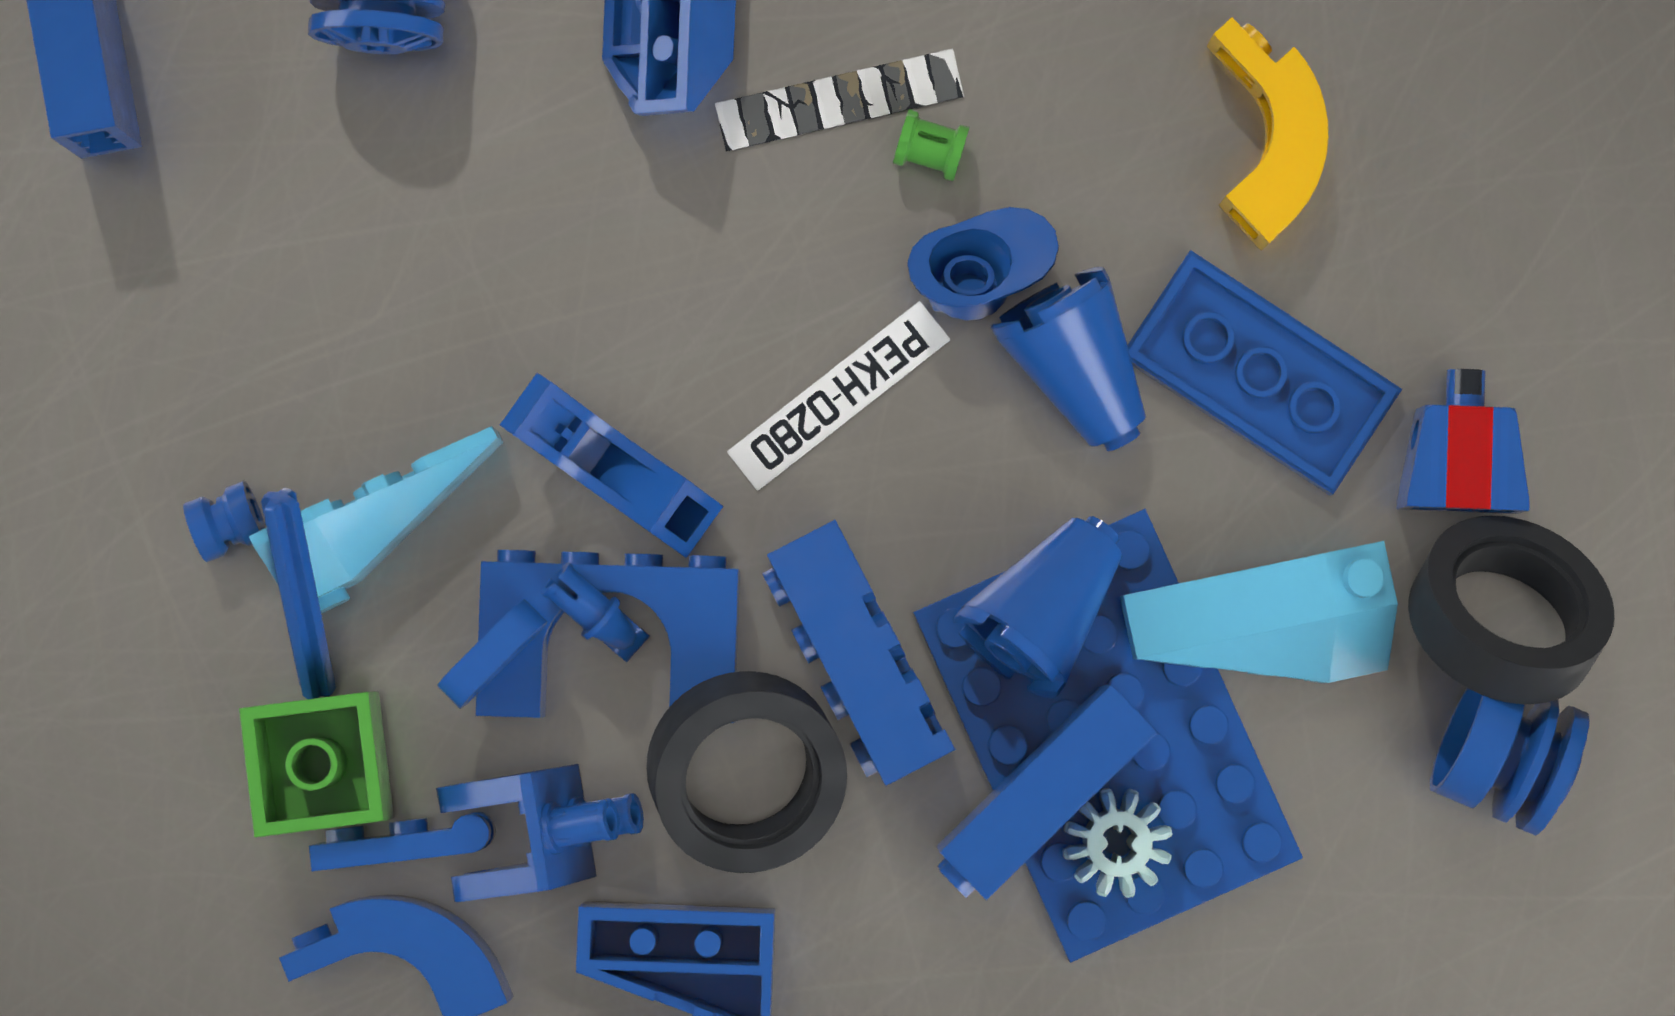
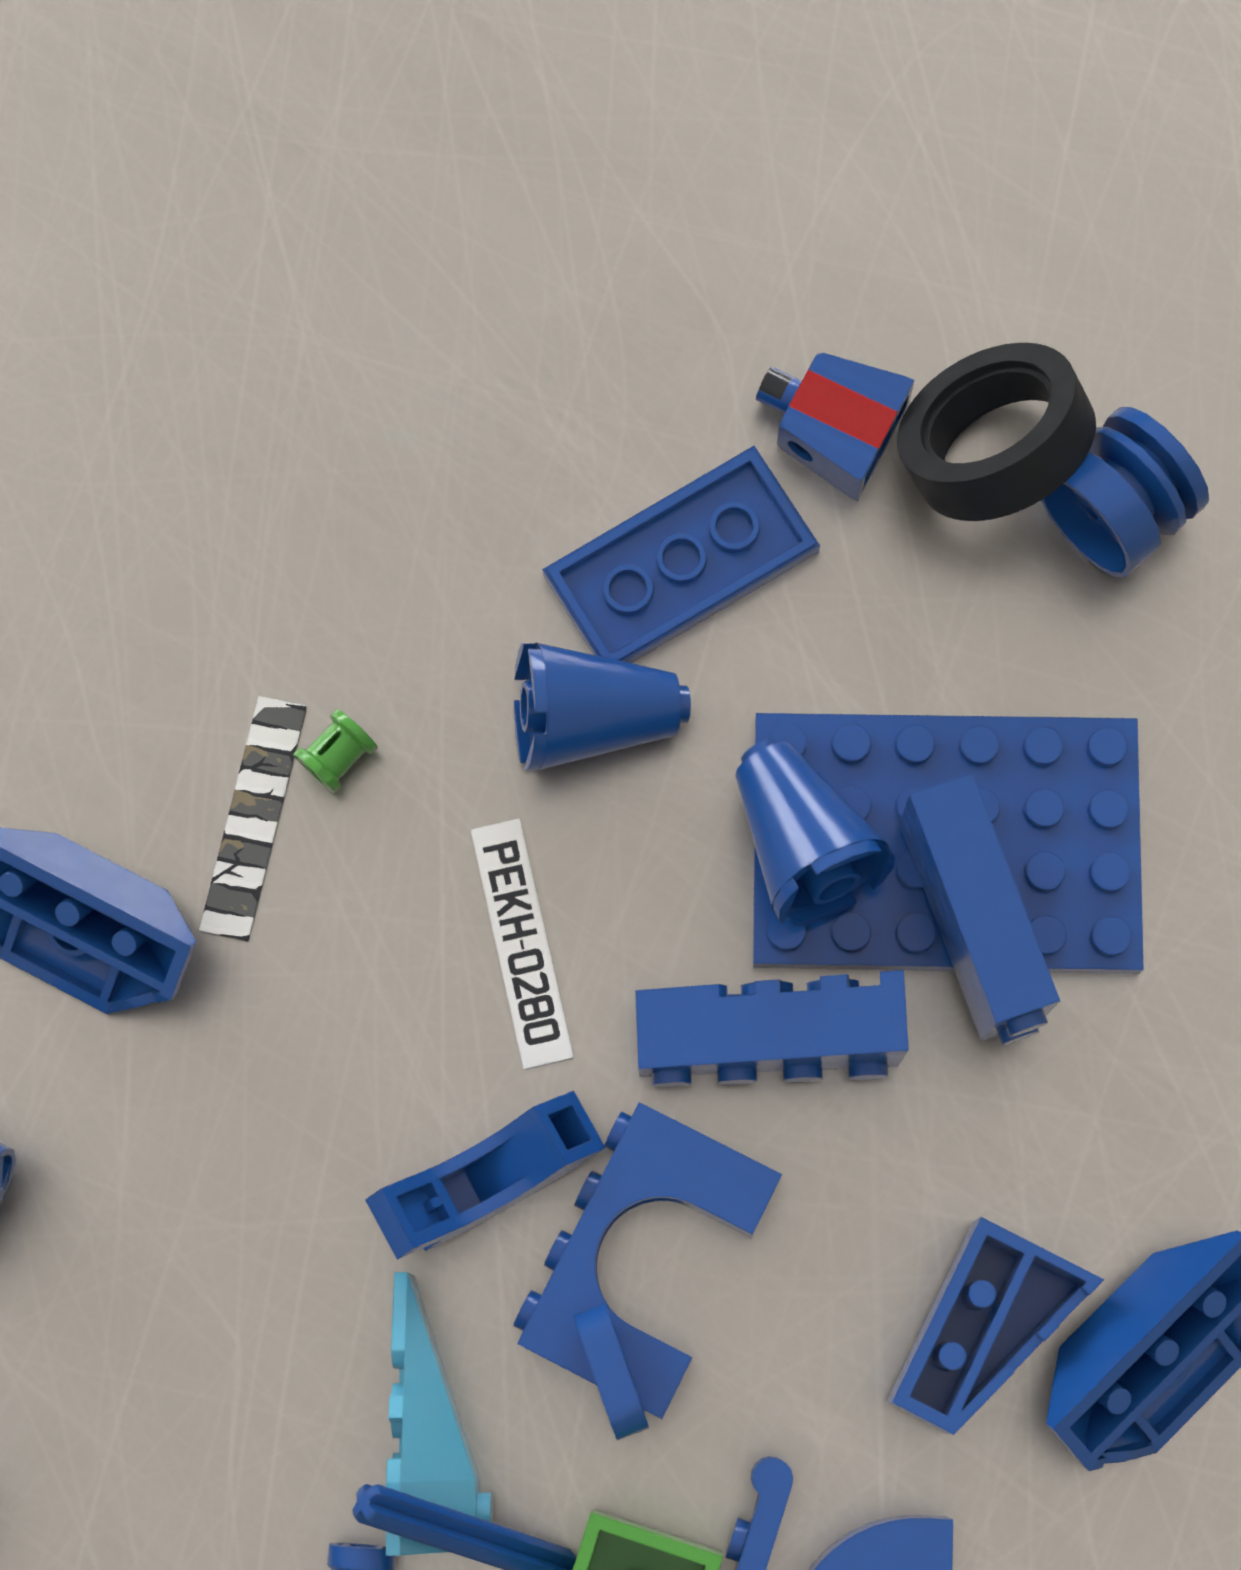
camera: 60 degrees left, 10 degrees down
blue piece [436,764,644,902] -> none
blue piece [541,562,650,662] -> none
black tyre [646,671,847,873] -> none
blue piece [907,207,1059,321] -> none
light aqua gear [1062,788,1172,898] -> none
medium azure wedge [1120,541,1398,683] -> none
yellow arch [1207,17,1329,251] -> none

